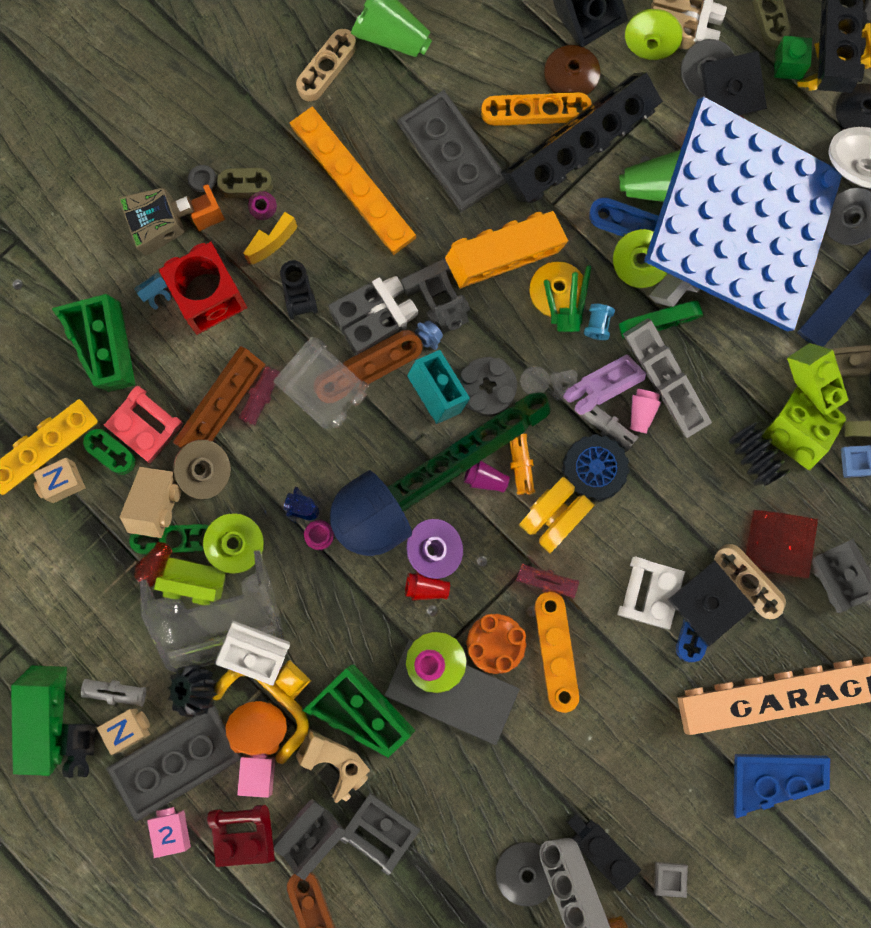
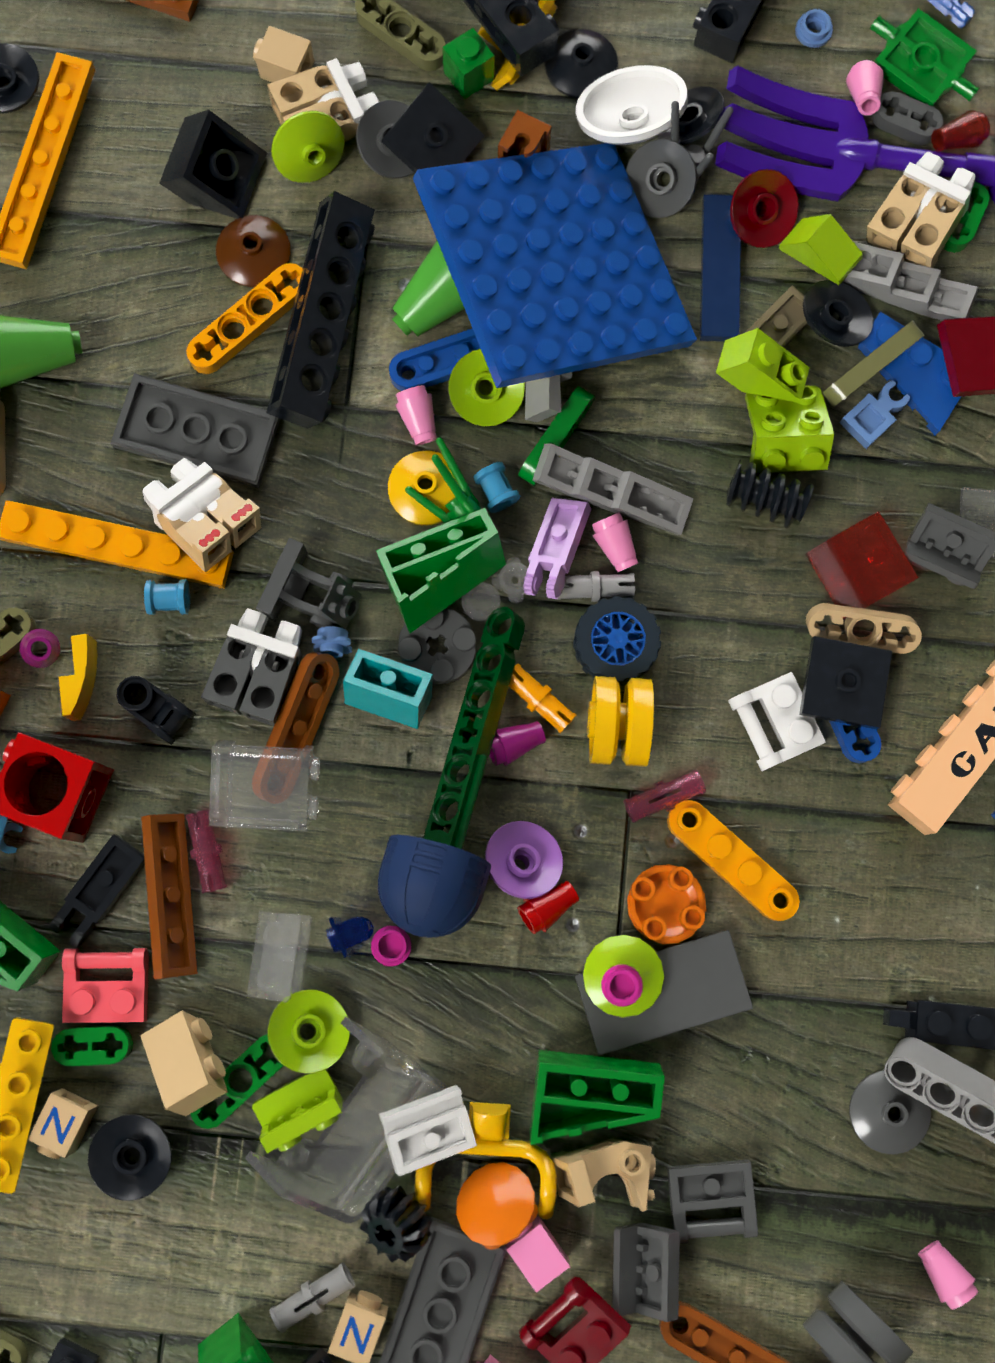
camera: 45 degrees left, 0 degrees up
clear red cone [134,542,172,587] -> none
dark tan dish [173,440,231,499] -> none
light orange brick [445,211,568,289] -> none
none -> black hinge [49,834,145,948]
none -> black dish [88,1114,172,1201]
none -> hips [143,458,261,572]
none -> dark azure bush [144,579,190,615]
none -> clear panel [247,911,313,1002]
none -> green wedge [376,508,507,634]
none -> bright pink cone [395,386,437,446]
none -> dark orange hinge [498,110,552,158]

